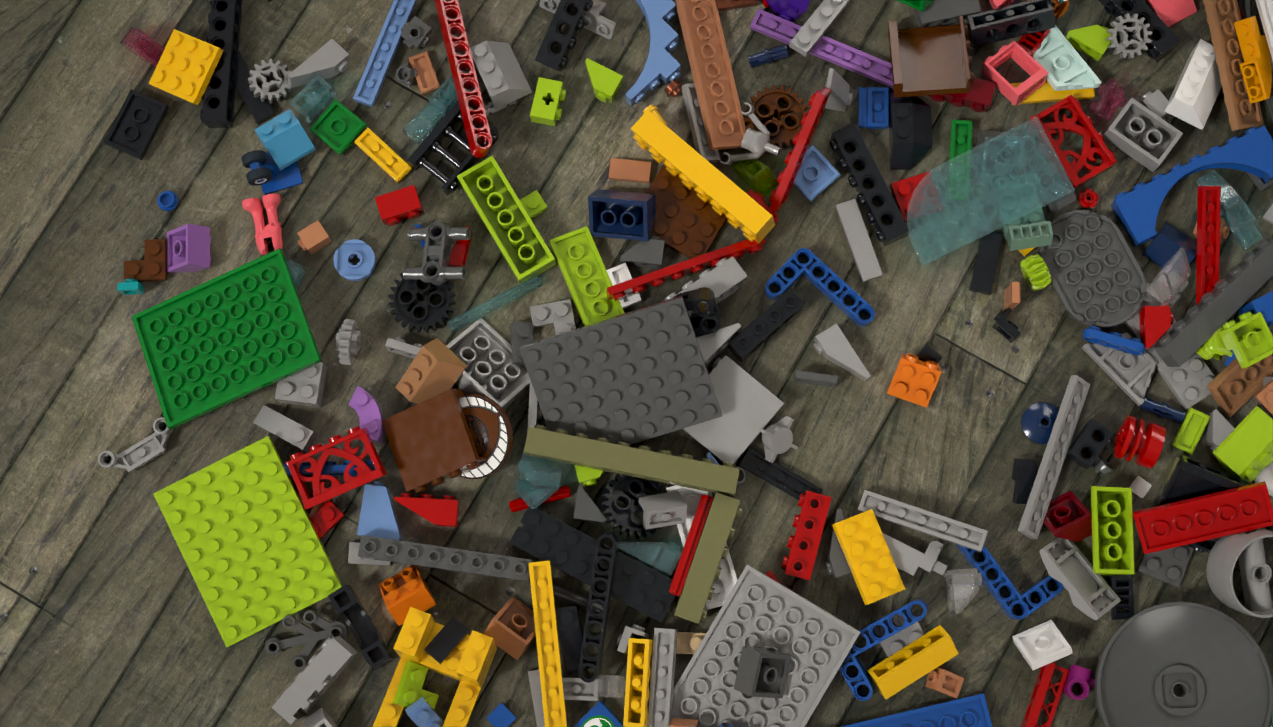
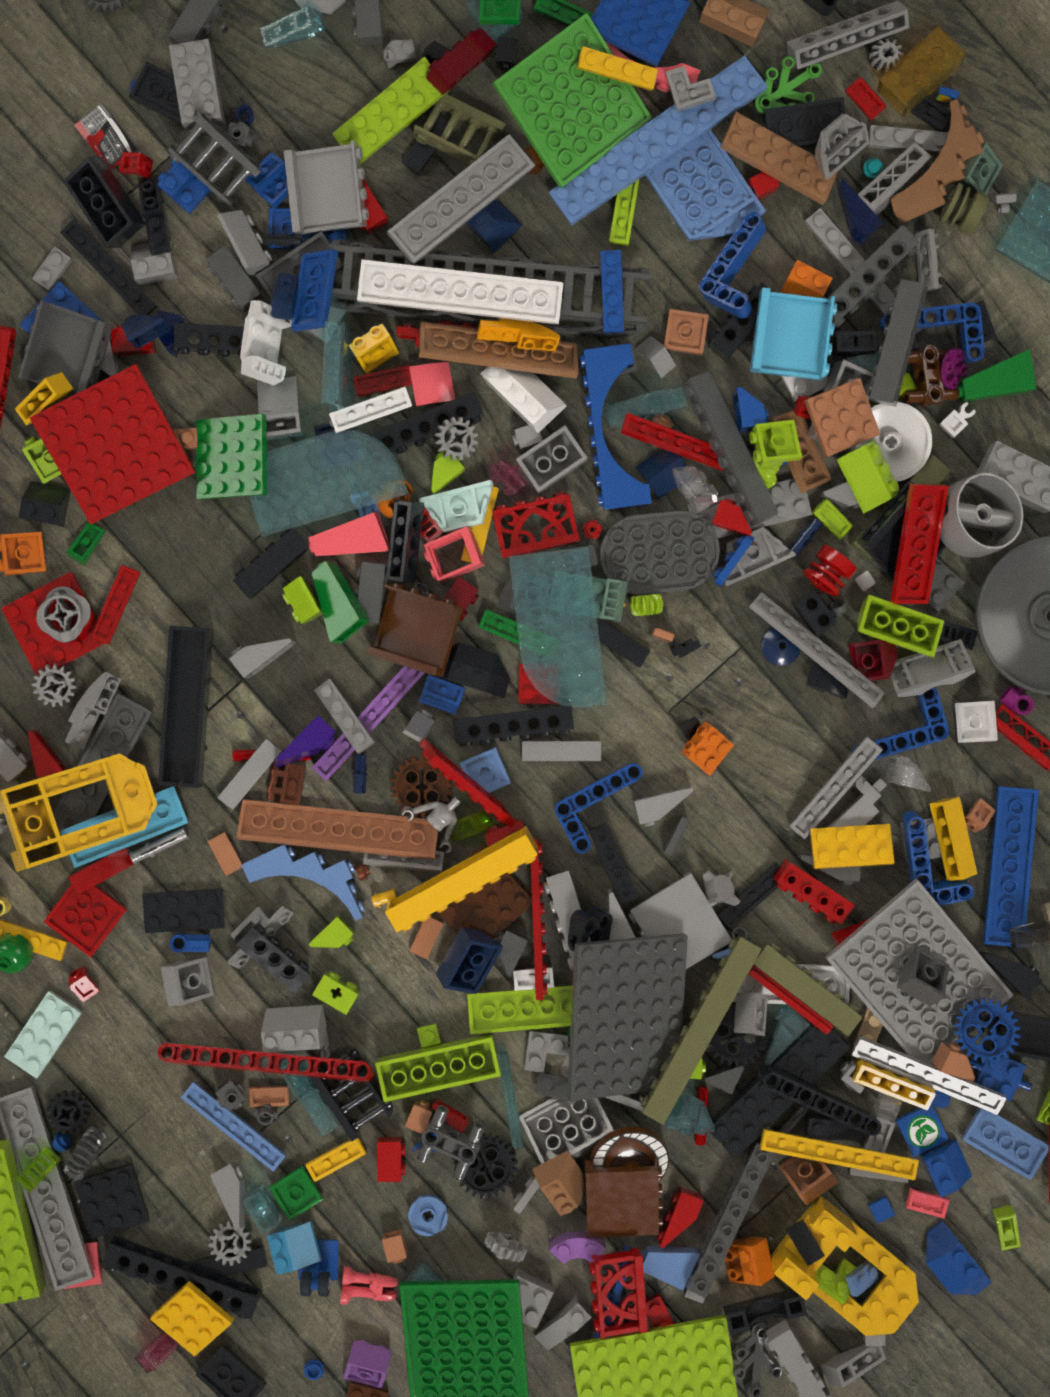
camera: 75 degrees left, 10 degrees up
none -> nougat brick [405,1100,433,1134]

